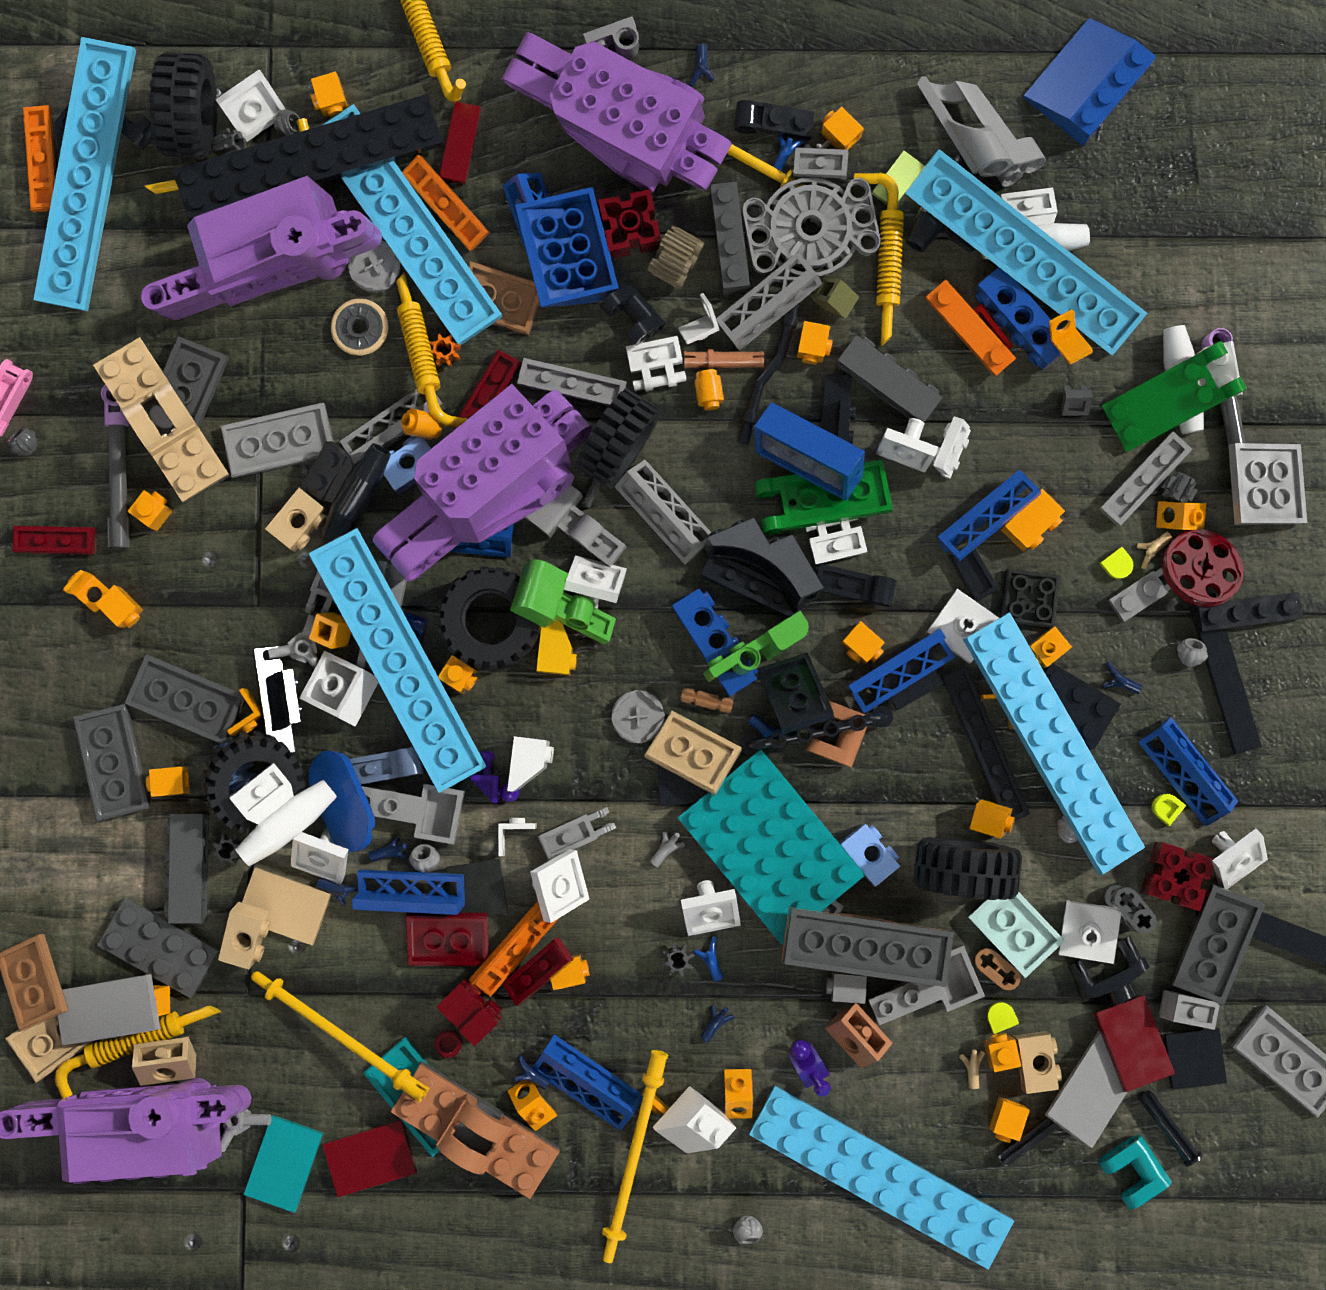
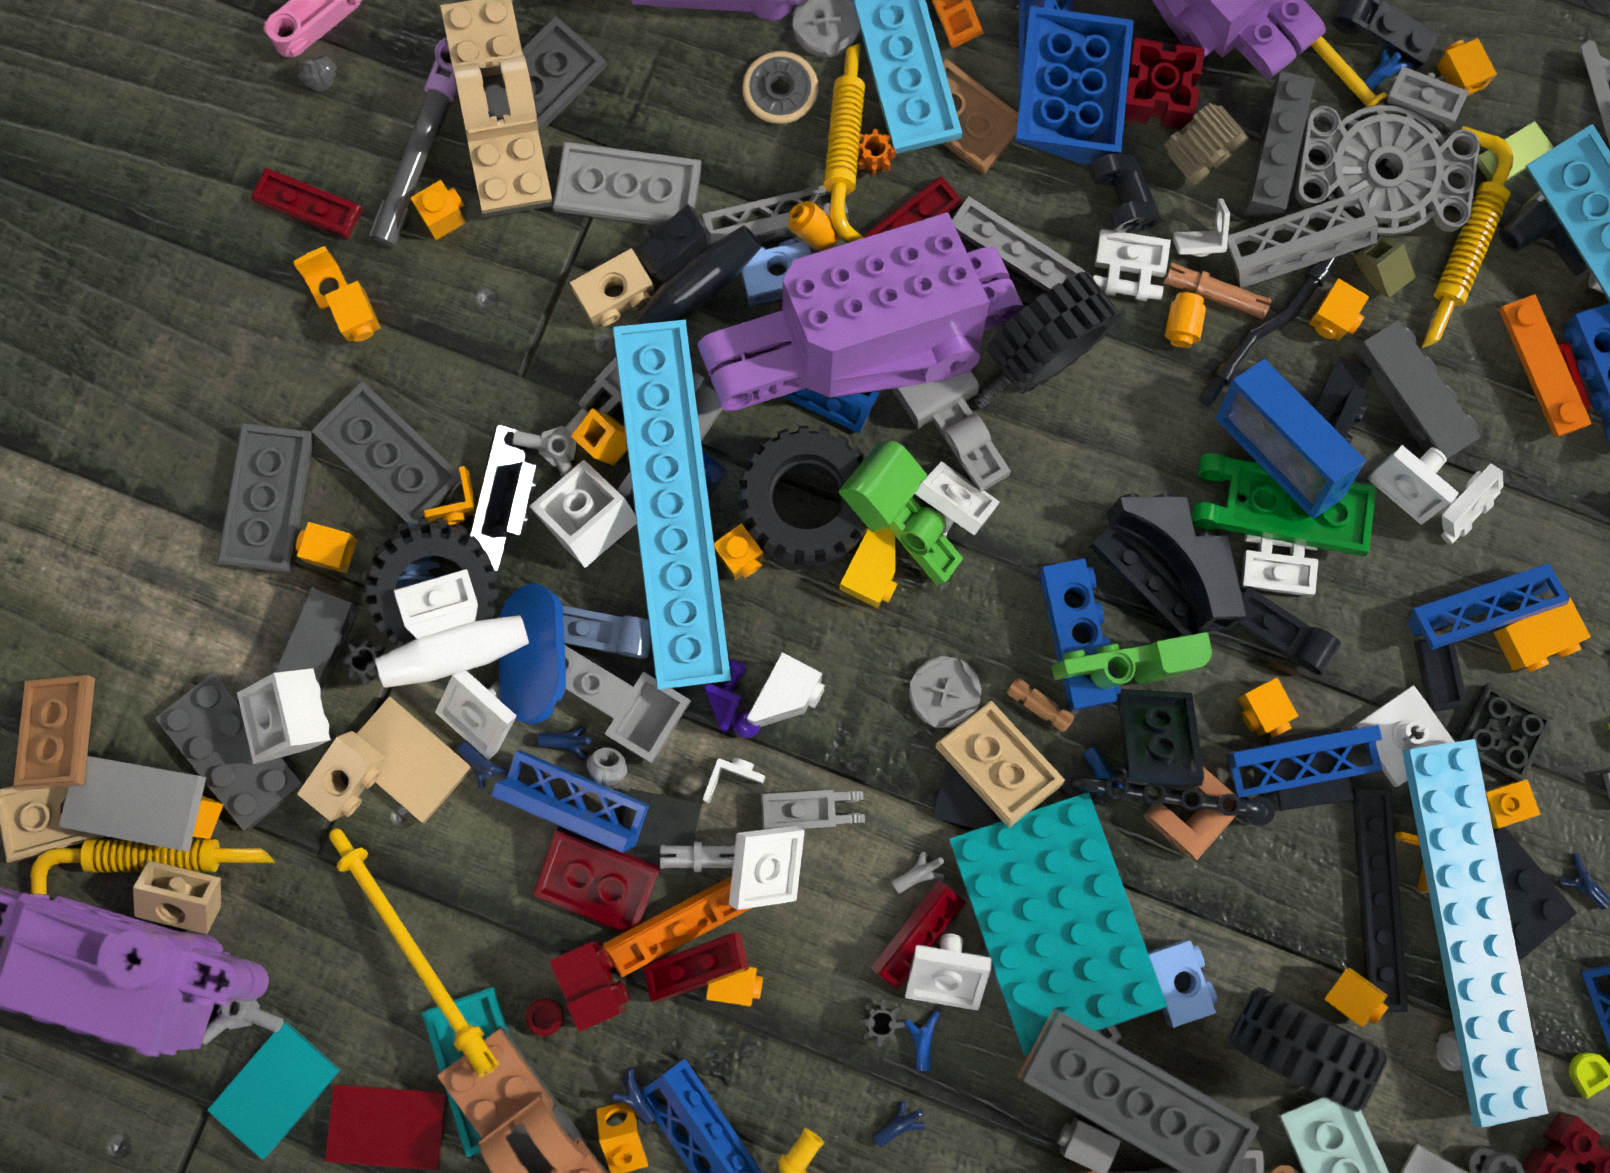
camera: 20 degrees right, 5 degrees down
light grey fence [615,460,711,564] -> none
none -> white slope [237,668,330,764]
none -> light grey pin [660,842,735,872]
none -> dark red plate [871,880,966,990]

